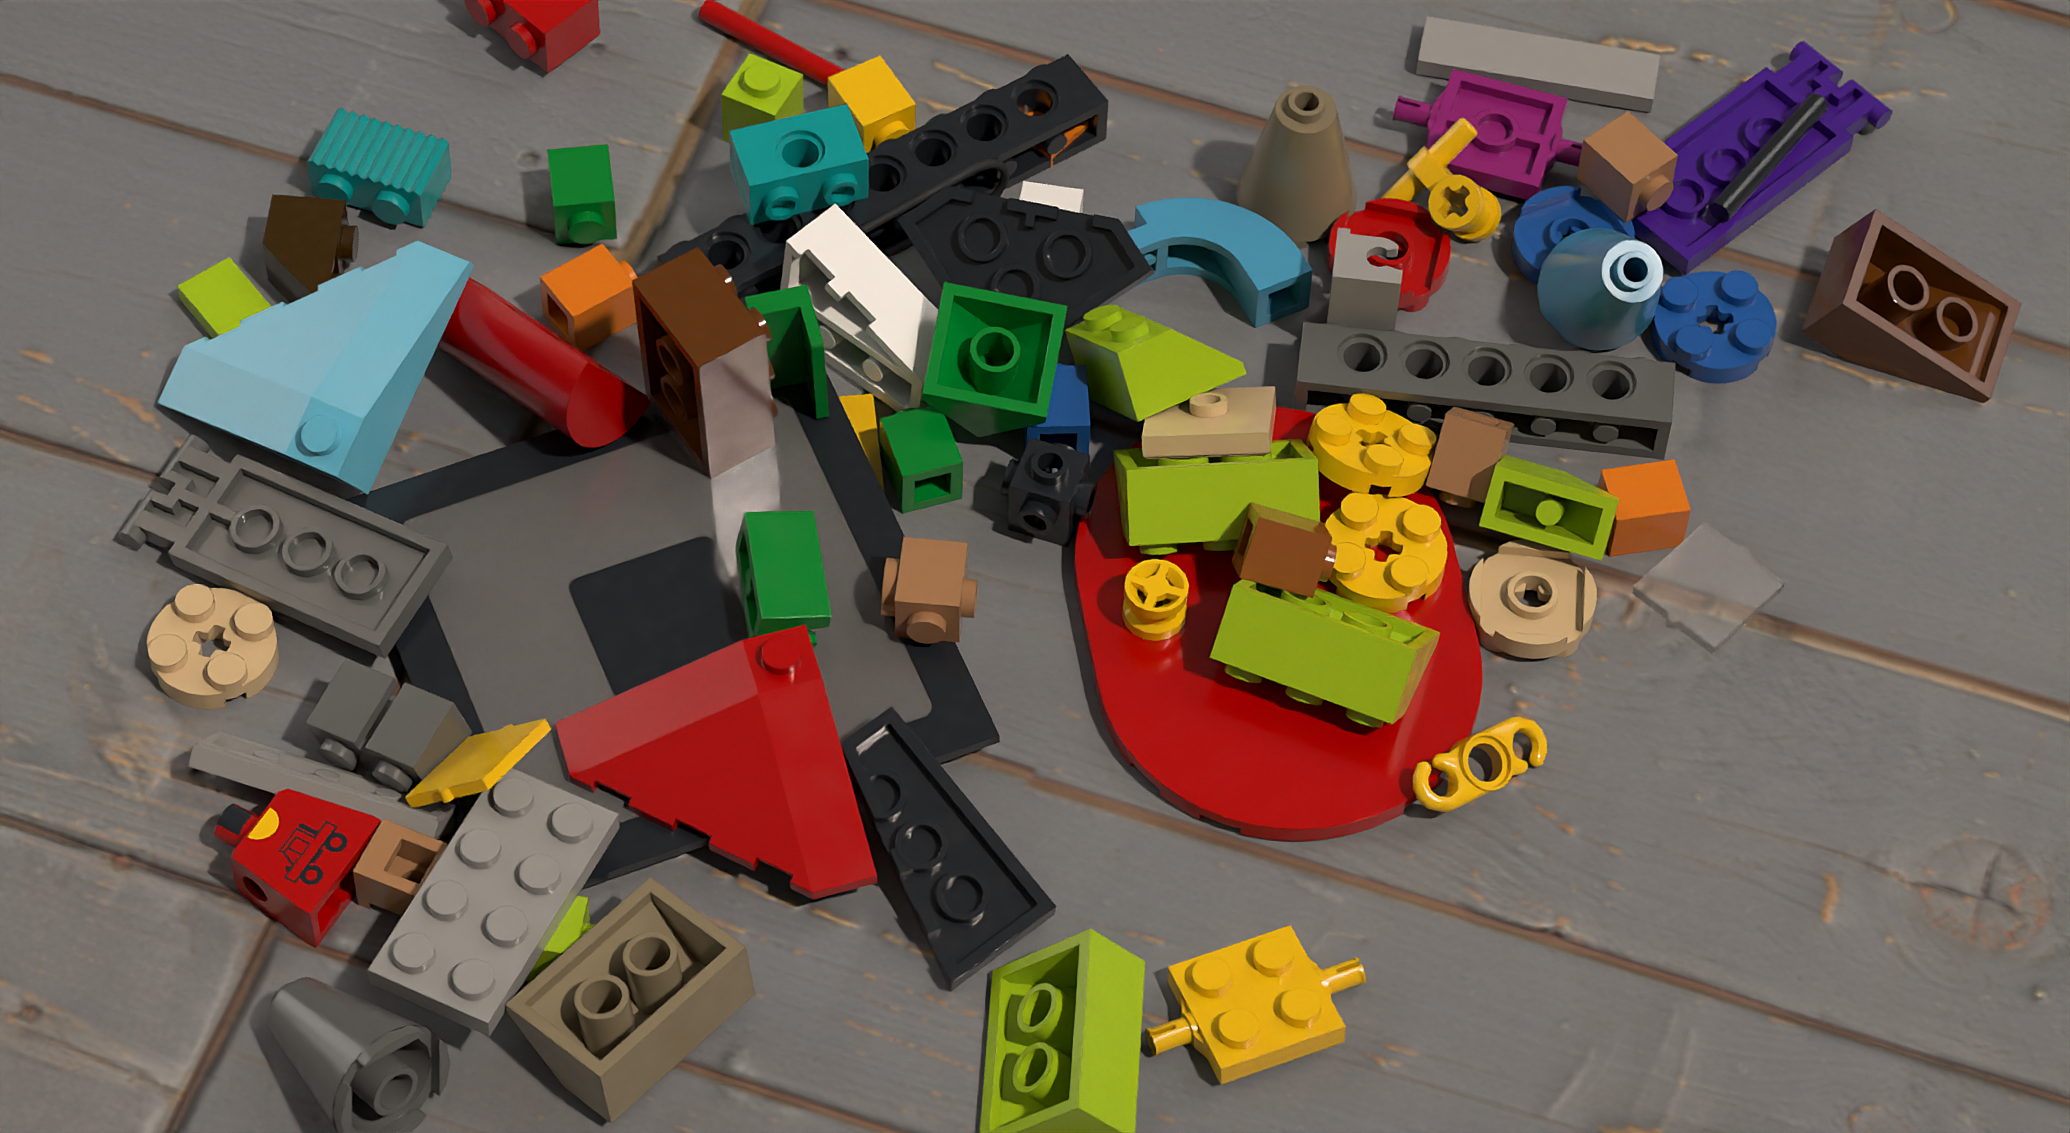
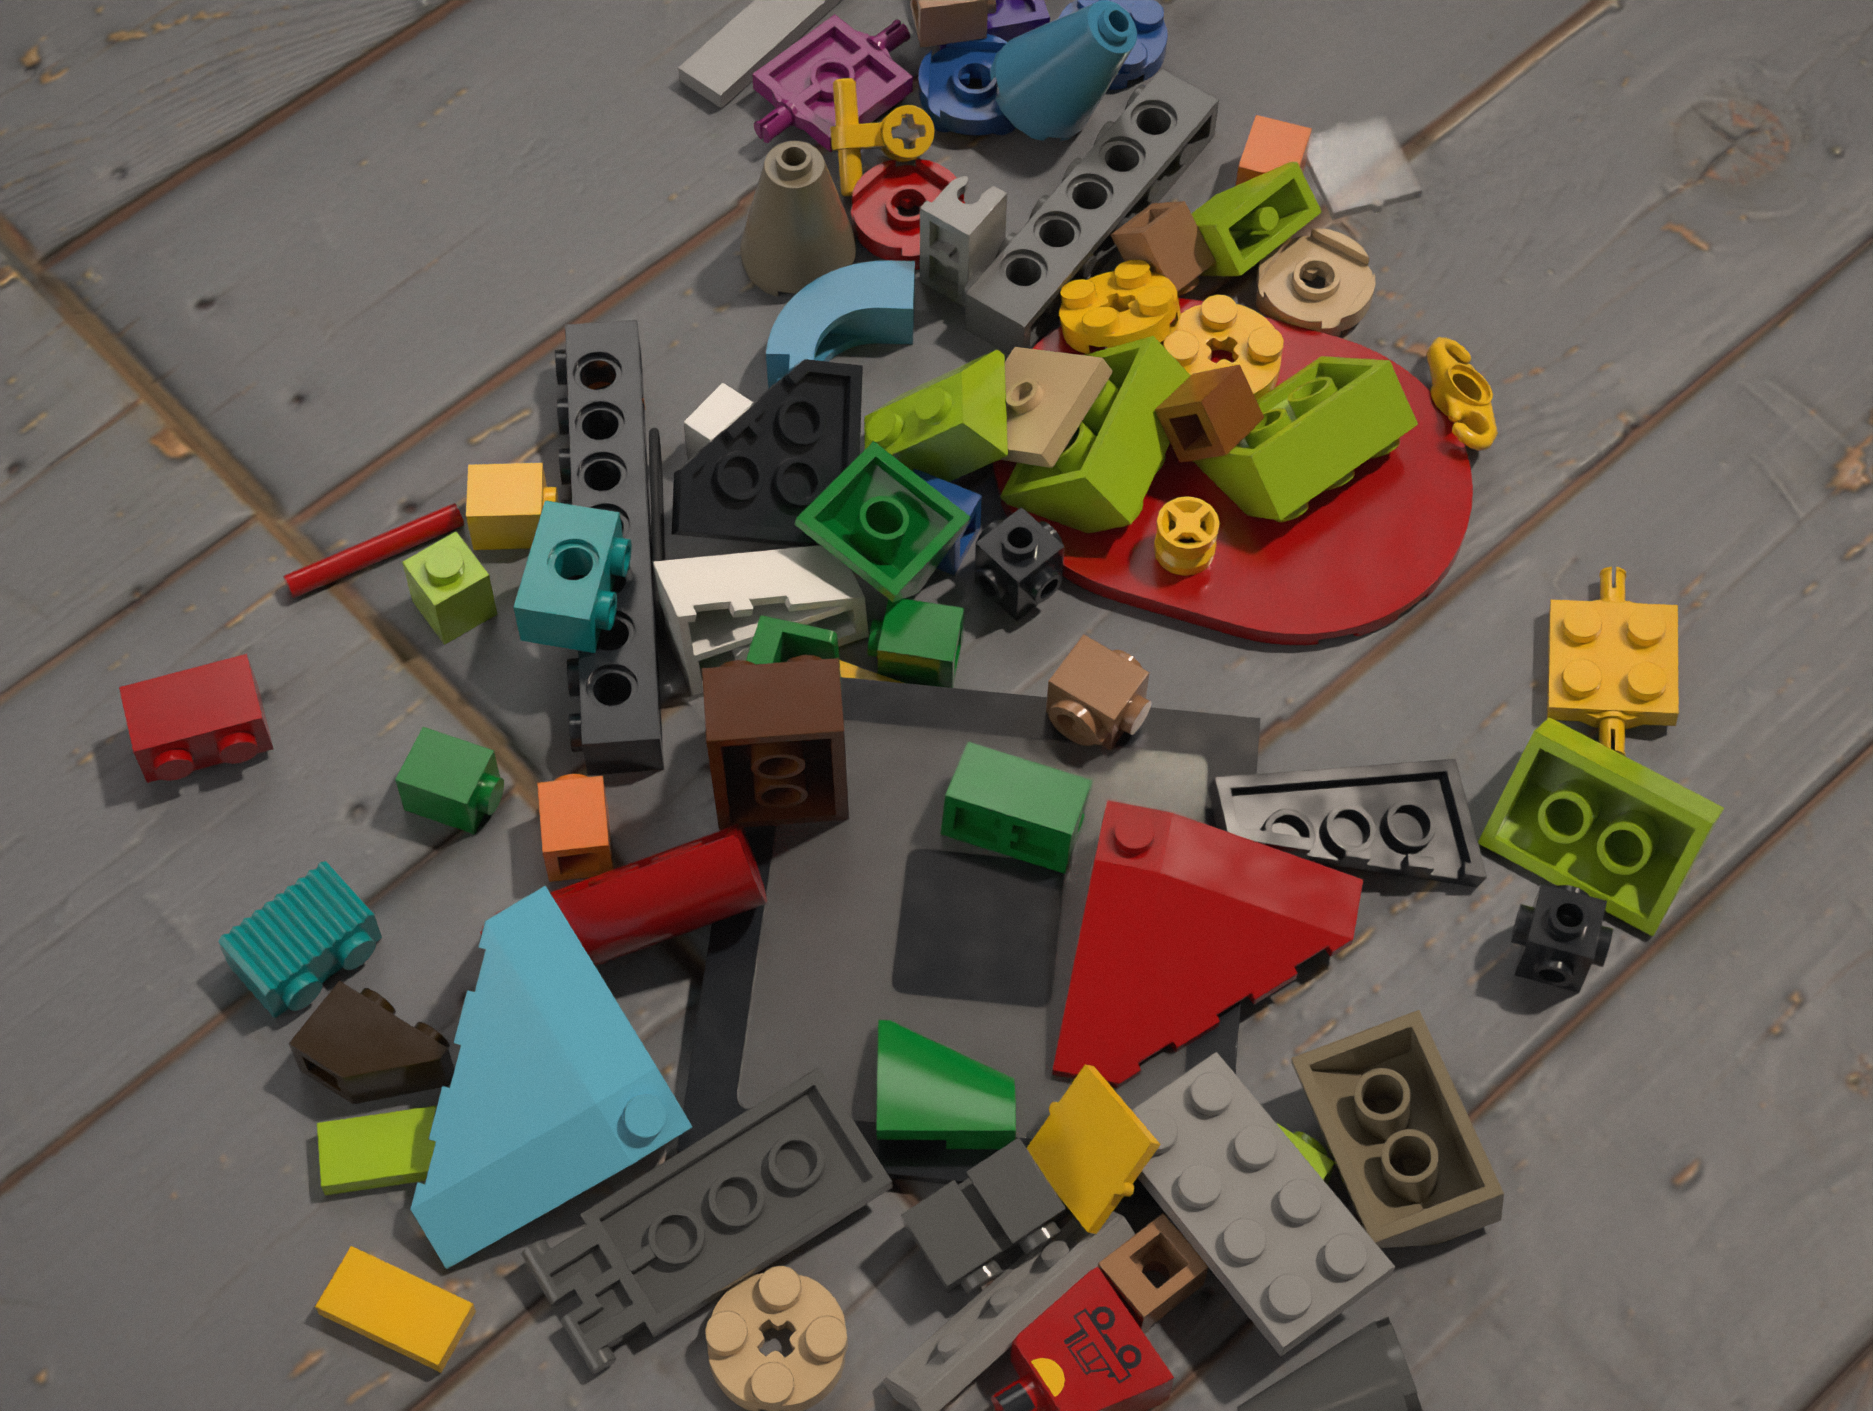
camera: 60 degrees left, 5 degrees up
none -> yellow tile [315,1246,476,1373]
none -> green slope [877,1020,1016,1149]
none -> black brick [1511,883,1613,993]

